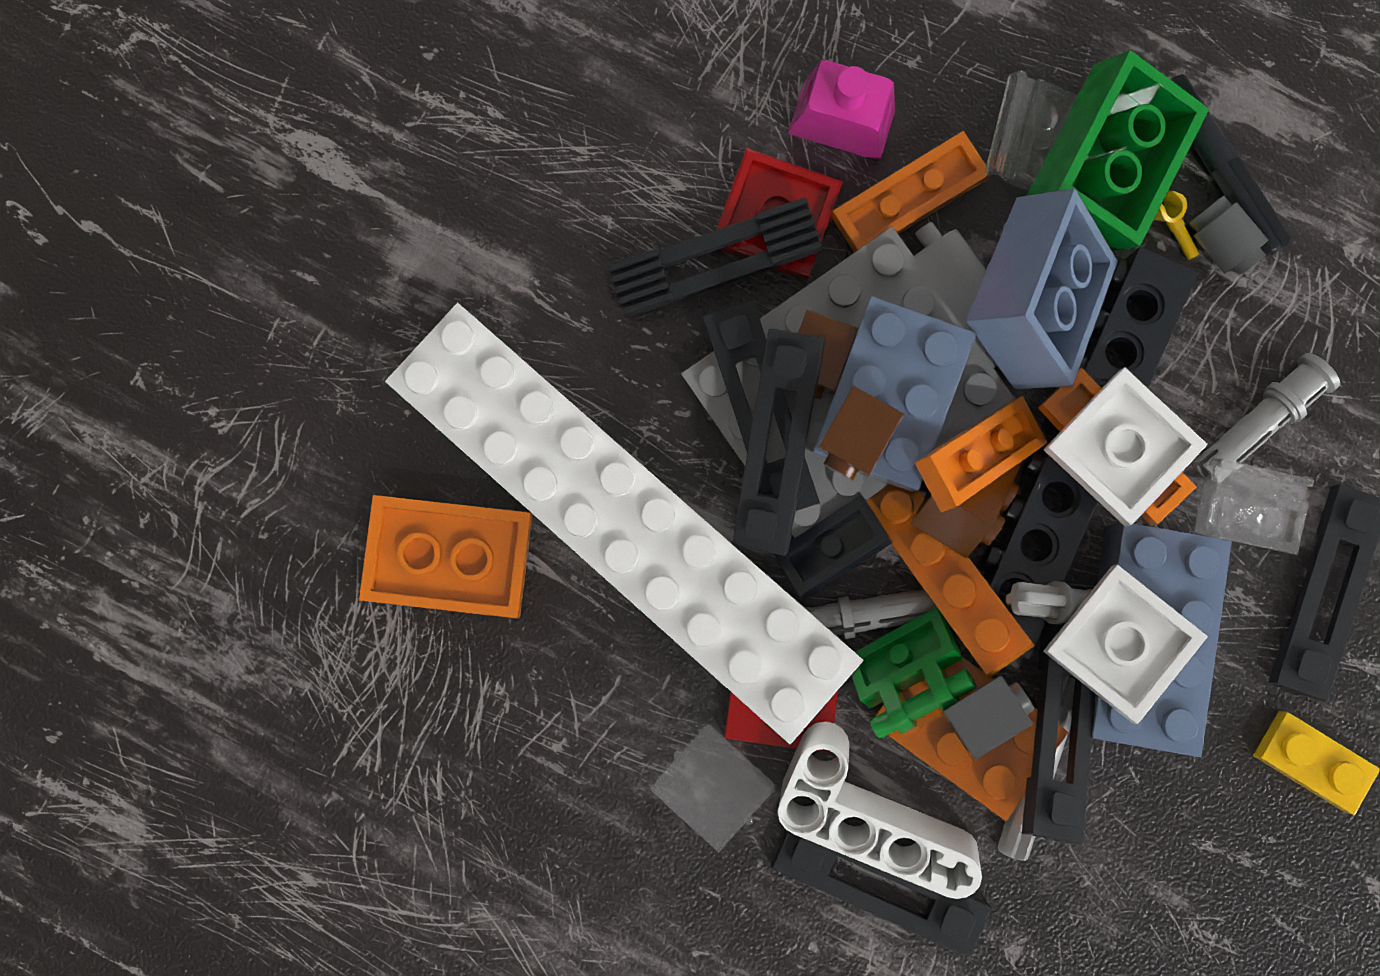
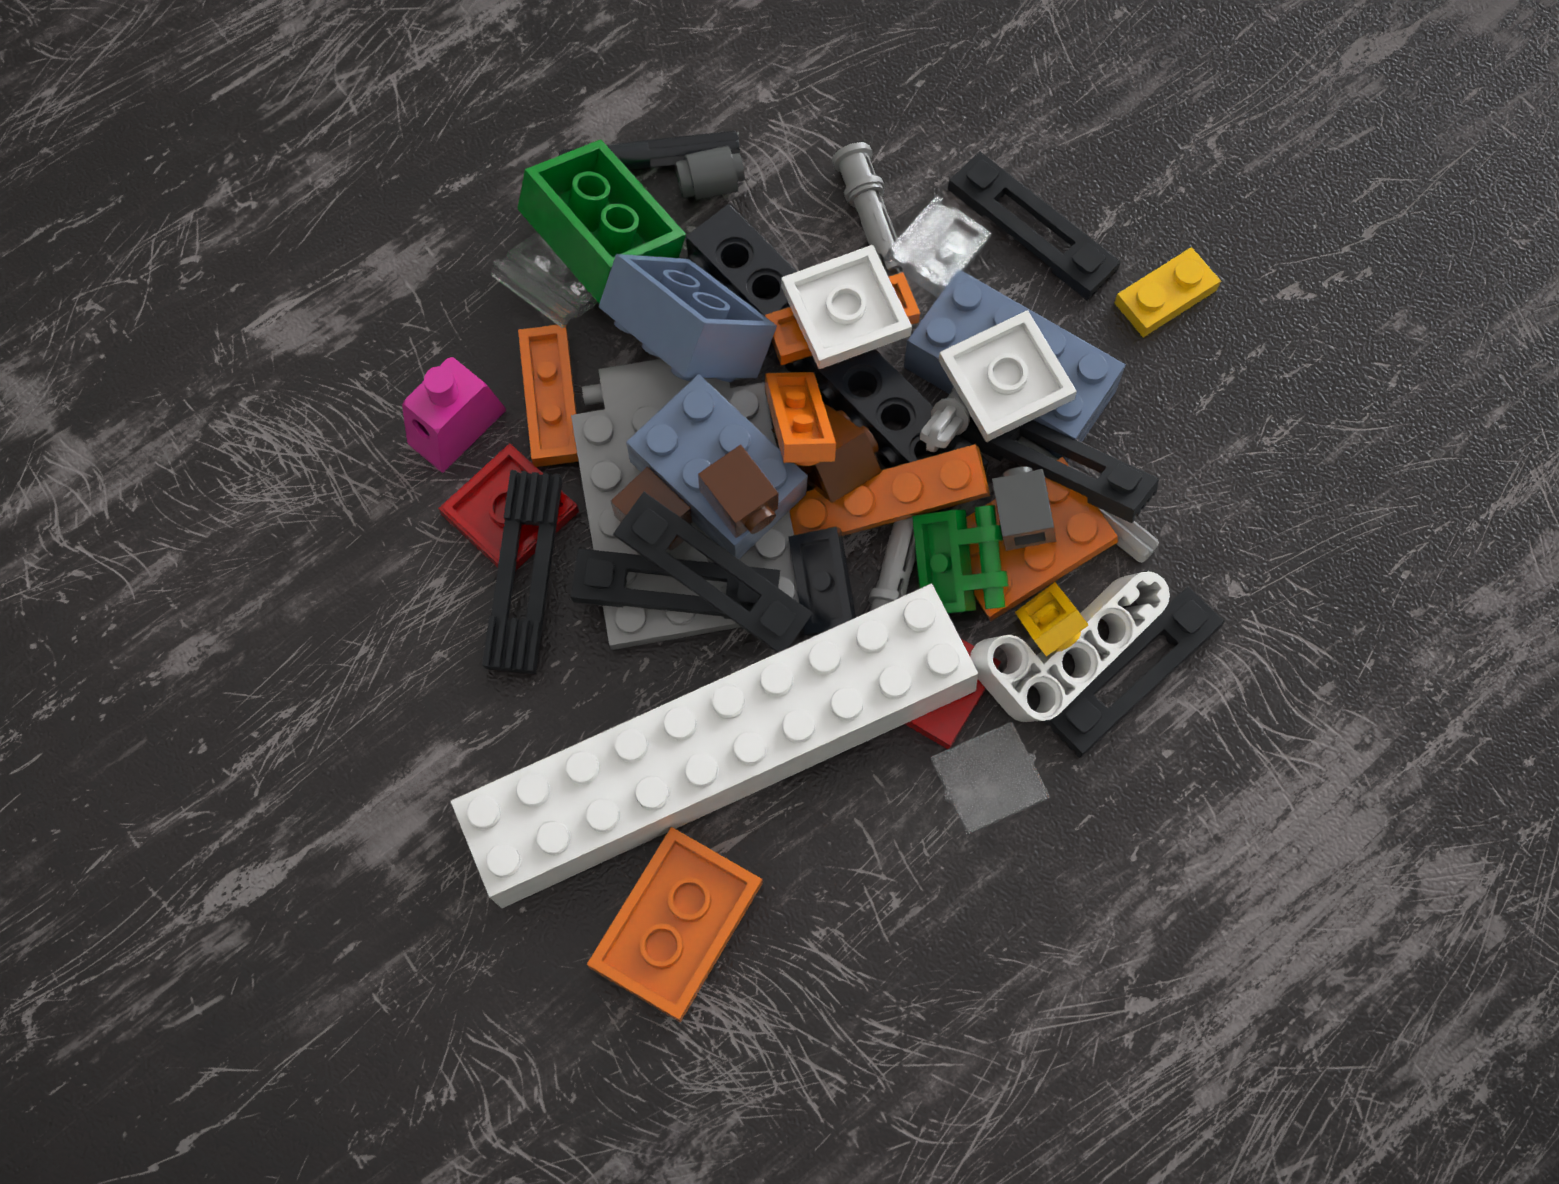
camera: 65 degrees left, 15 degrees down
yellow hand [1154,190,1199,260] -> none
none -> yellow plate [1015,582,1089,657]

